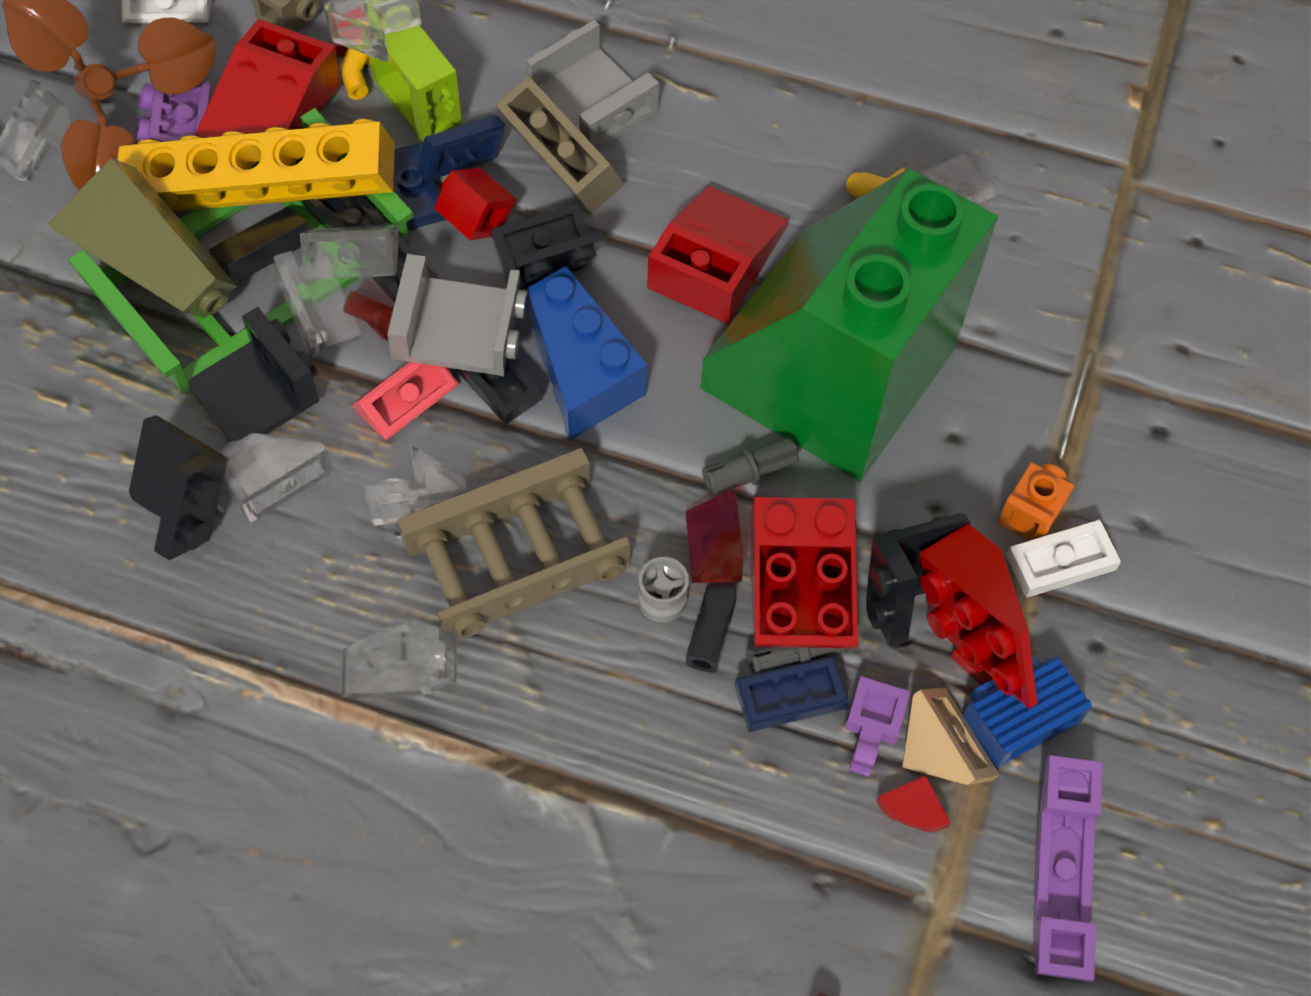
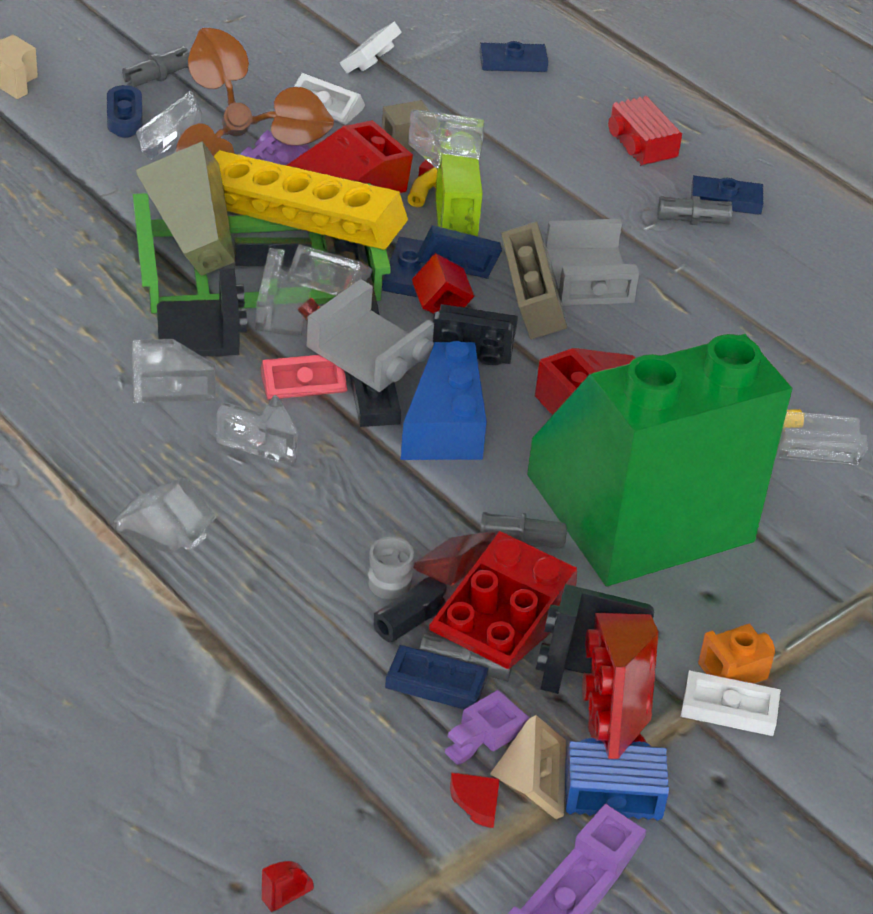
camera: 30 degrees right, 20 degrees down
black bracket [129,415,228,560] -> none
dark tan fence [397,448,630,641] -> none

